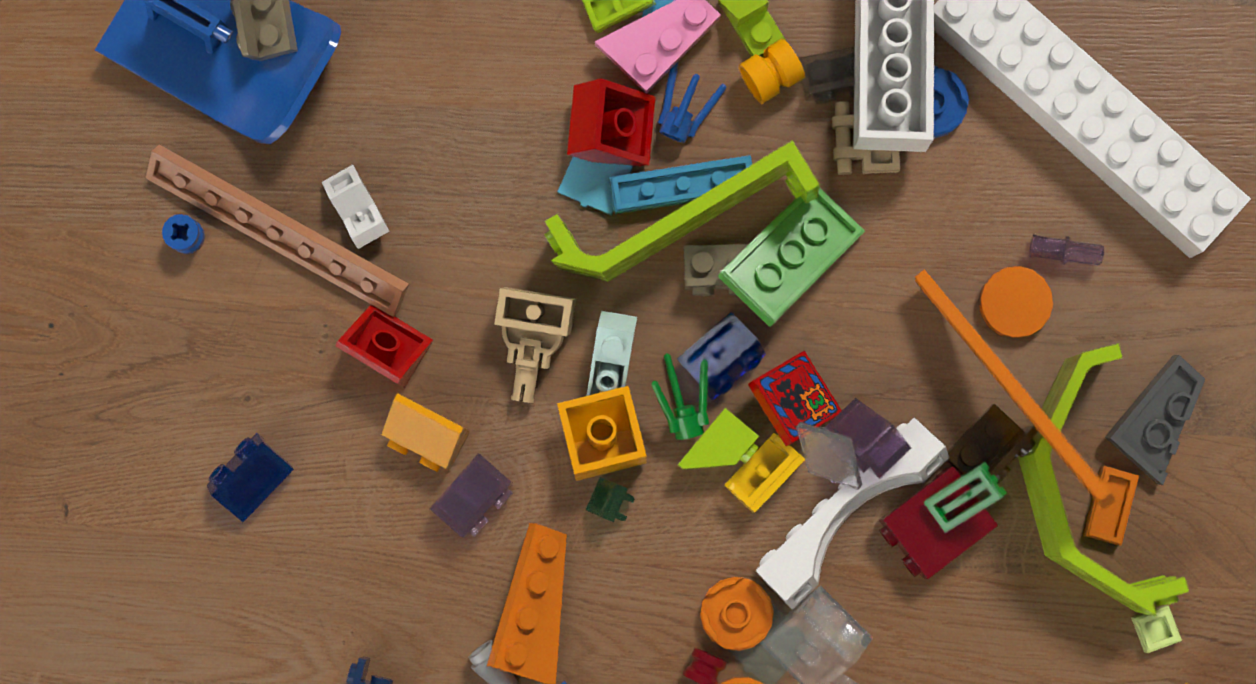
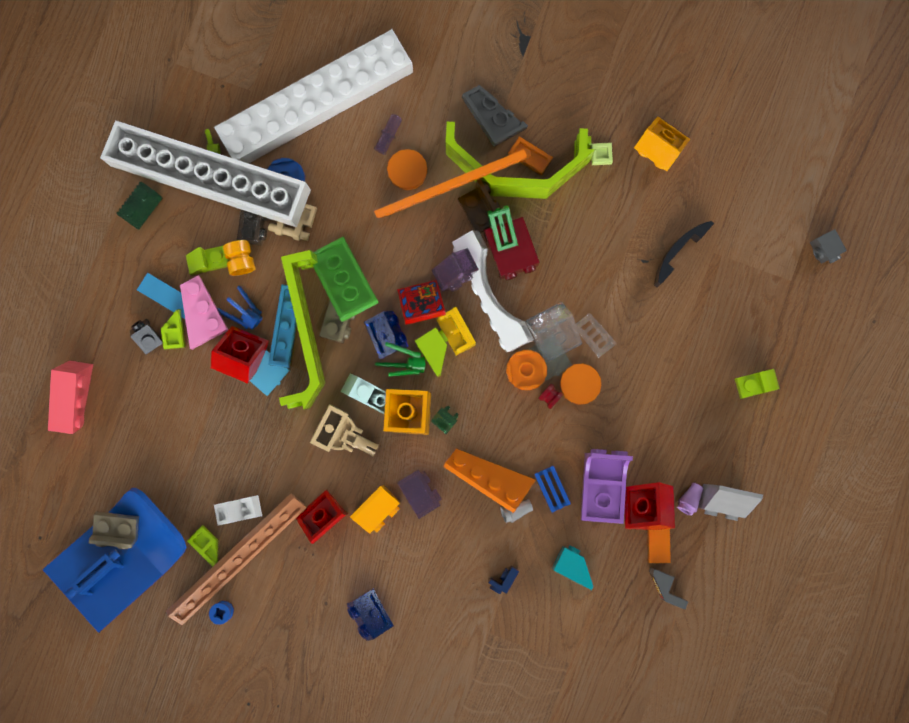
camera: 75 degrees left, 0 degrees up
clear piece [796,422,862,490] -> none
none -> lime tile [187,525,218,567]

